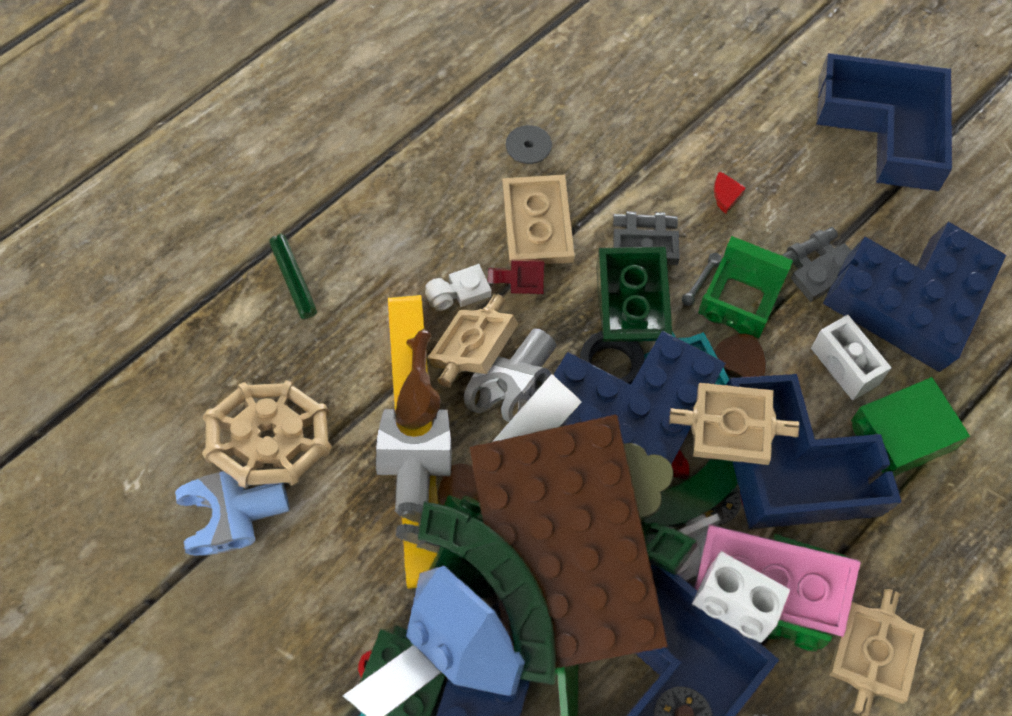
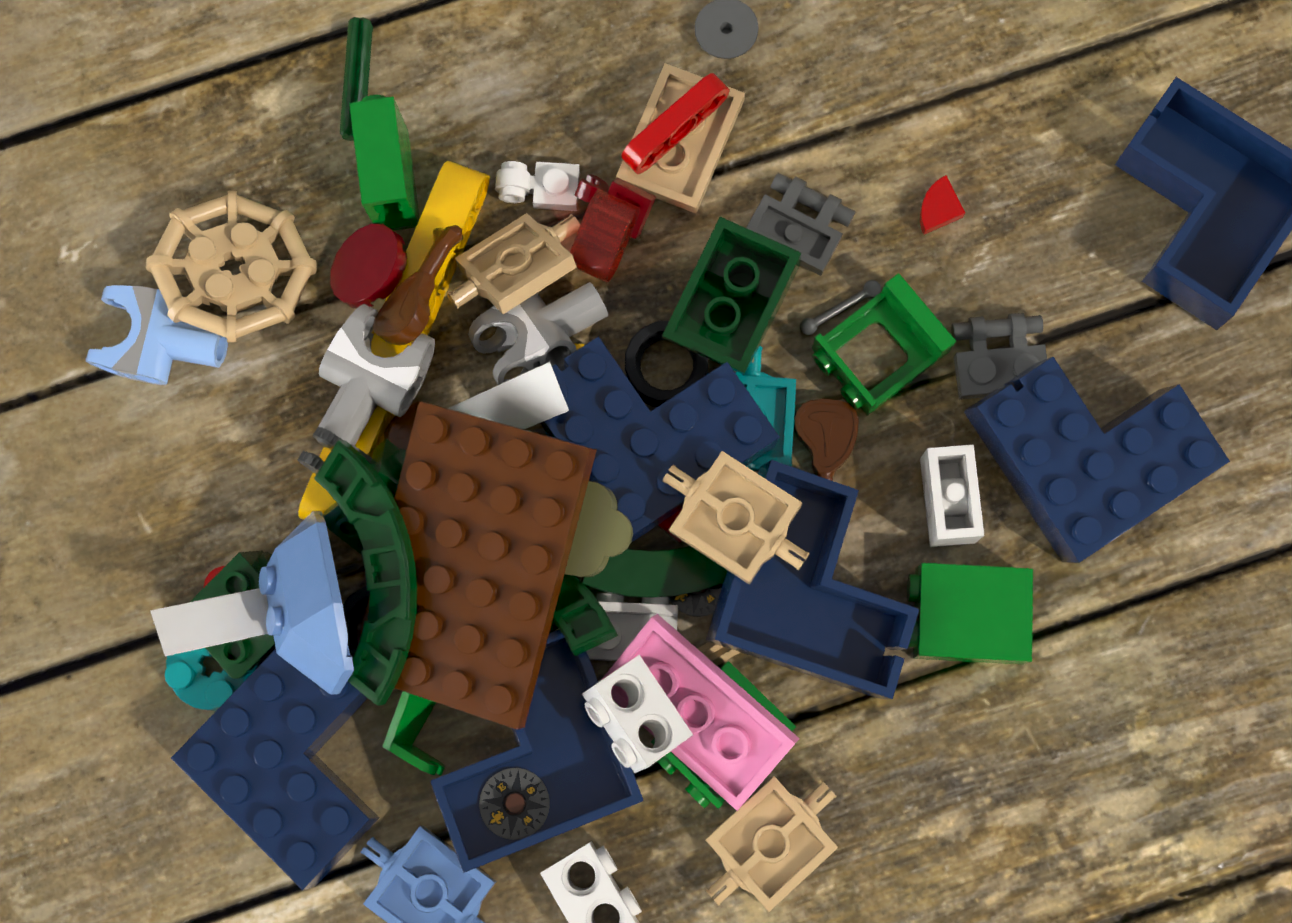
camera: 35 degrees right, 15 degrees up
none -> dark red tile [330,224,407,309]
none -> green brick [349,95,420,231]
none -> clear red beam [570,189,640,283]
none -> red beam [621,73,730,174]

